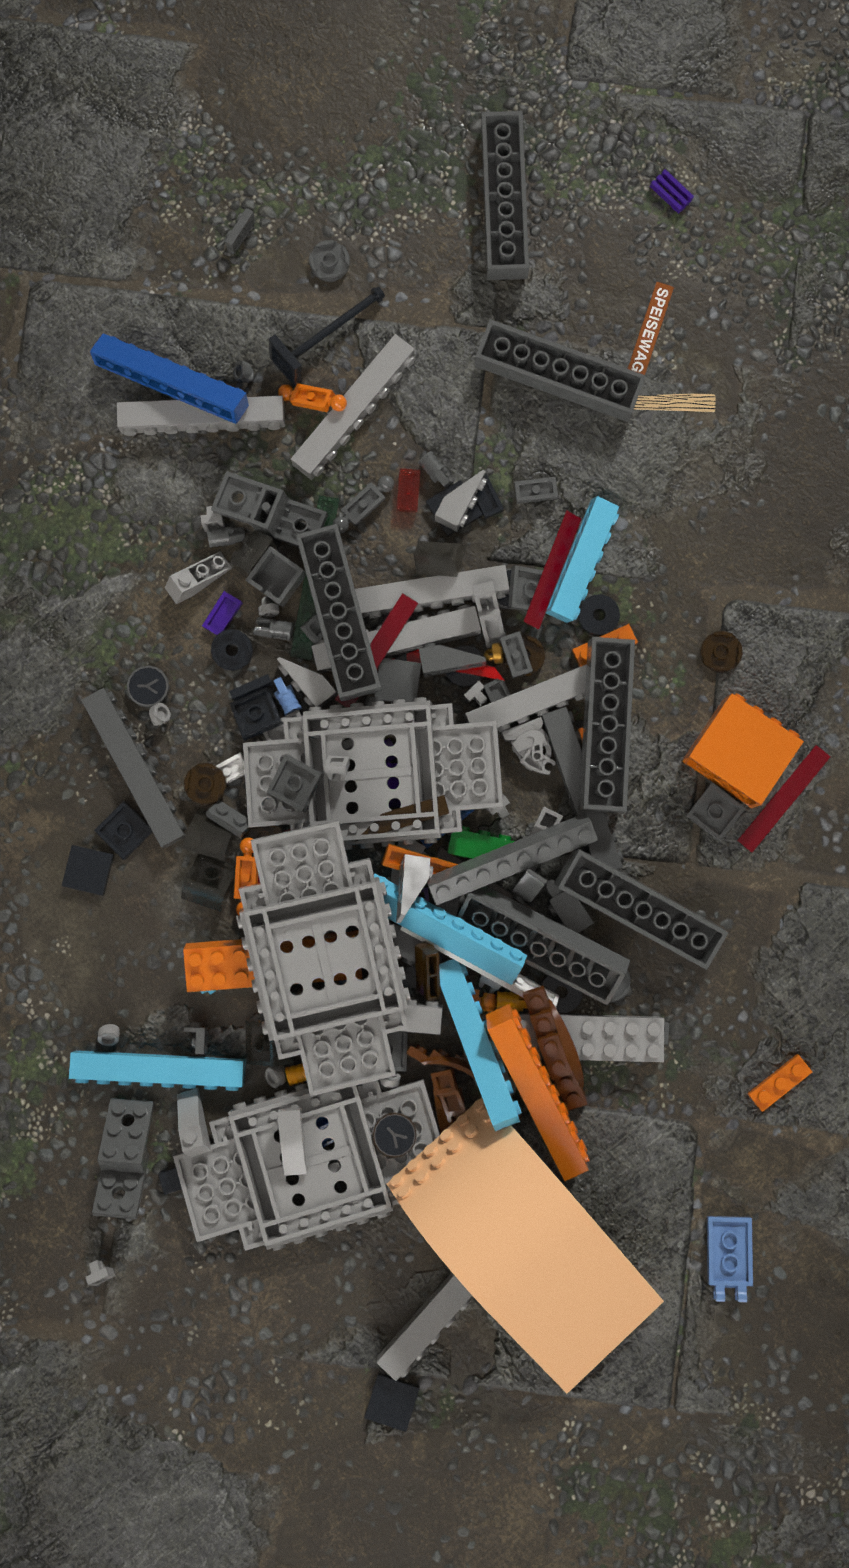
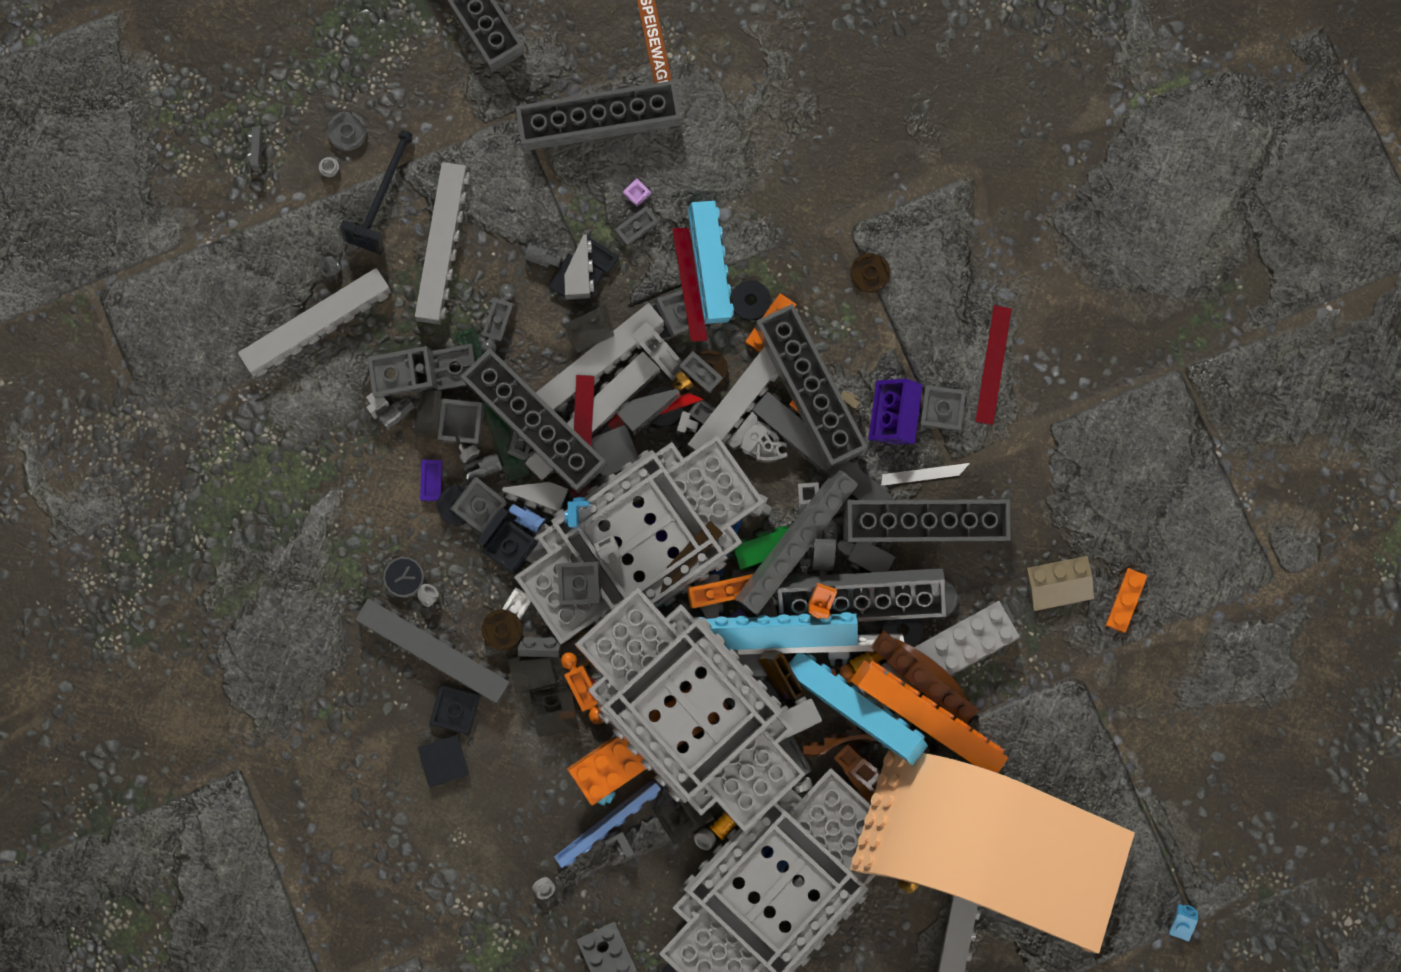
camera: 30 degrees left, 5 degrees down
medium azure brick [69,1050,246,1091] -> none
blue brick [90,333,249,424] -> none
light grey slope [165,551,232,604] -> none
light grey slope [177,1088,211,1157] -> none
light grey slope [277,1108,307,1176] -> none
orange plate [278,383,347,412] -> none
black tile [373,1113,417,1158] -> none
light grey slope [396,854,433,923] -> none
clear red plate [397,468,420,512] -> none
tan sticker [634,394,716,412] -> none
orange brick [682,693,804,808] -> none
medium blue tile [707,1216,753,1302] -> none
none -> light grey plate [319,157,339,177]
none -> dark grey tile [450,477,508,534]
none -> medium blue plate [554,779,661,868]
none -> dark azure bracket [564,498,591,529]
none -> lavender tile [623,179,651,207]
none -> orange bracket [808,583,837,619]
none -> dark tan plate [841,391,860,413]
none -> dark purple slope [868,378,923,445]
none -> white sticker [881,463,970,486]
none -> dark tan slope [1024,556,1094,611]
none -> dark azure bracket [1169,904,1198,941]

